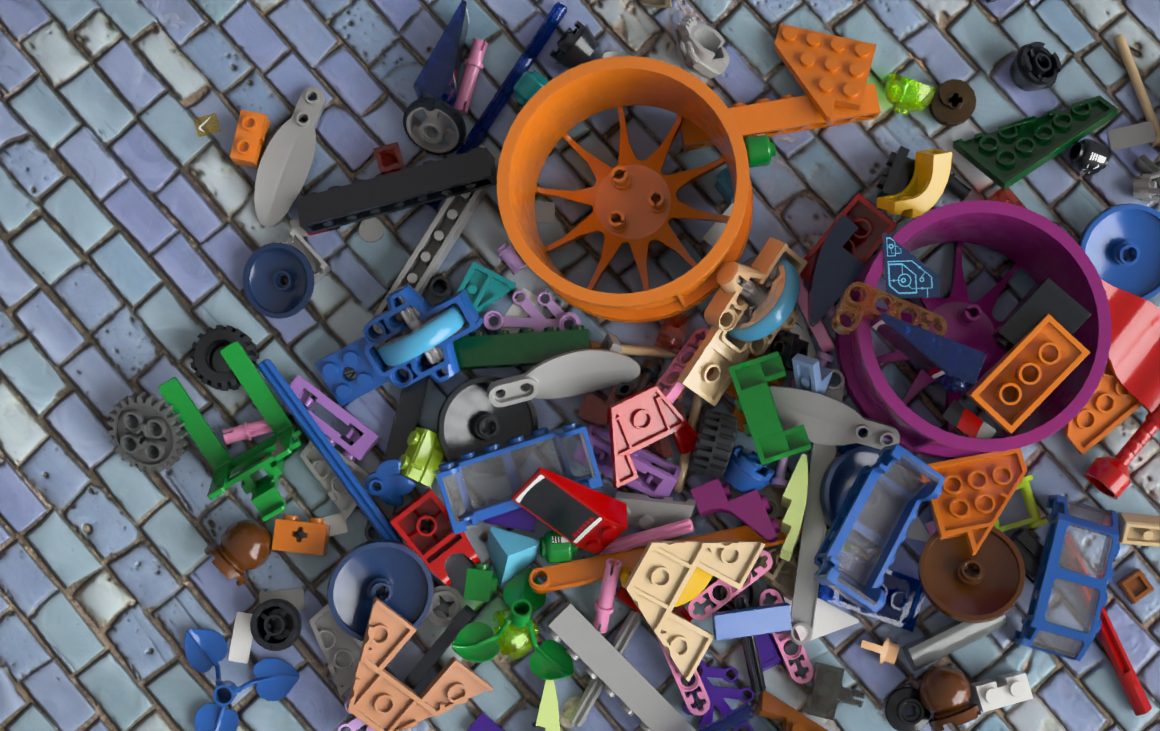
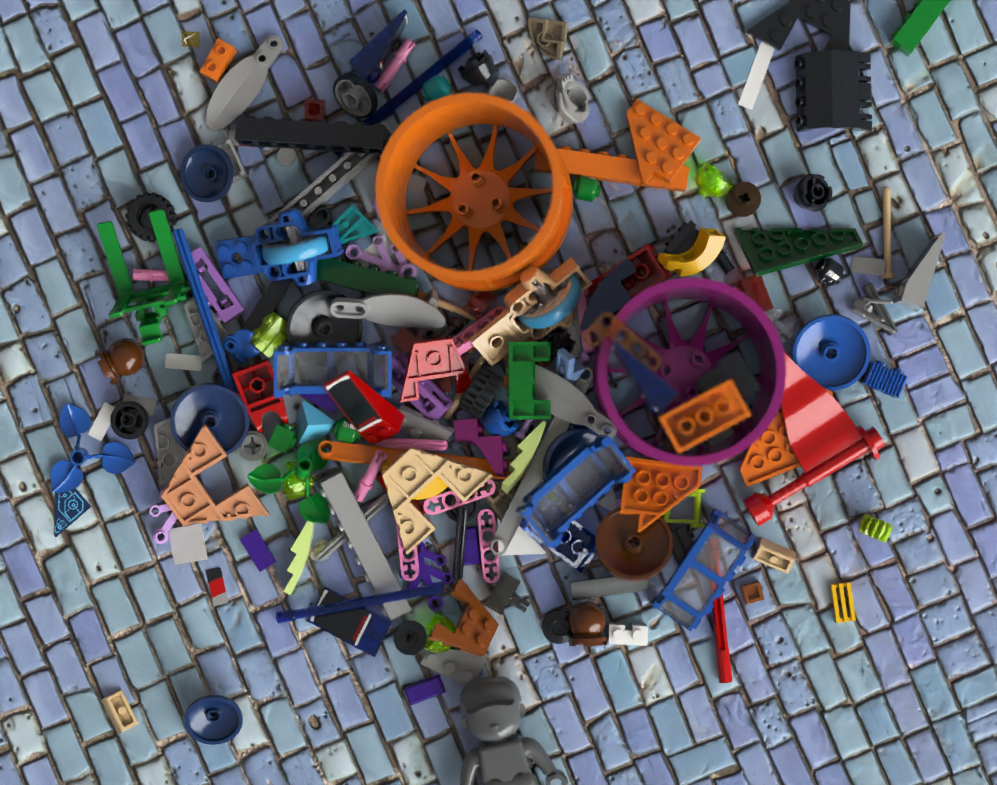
camera: 25 degrees right, 5 degrees up
dark grey gear [107,392,188,473] -> none
orange brick [272,515,331,556] -> none
black beam [404,604,477,690] -> none
tile [712,602,792,641] -> none
light nougat piece [860,637,900,665] -> none
dark blue sticker [883,233,940,298] -> none
sticker [943,400,996,439] -> none

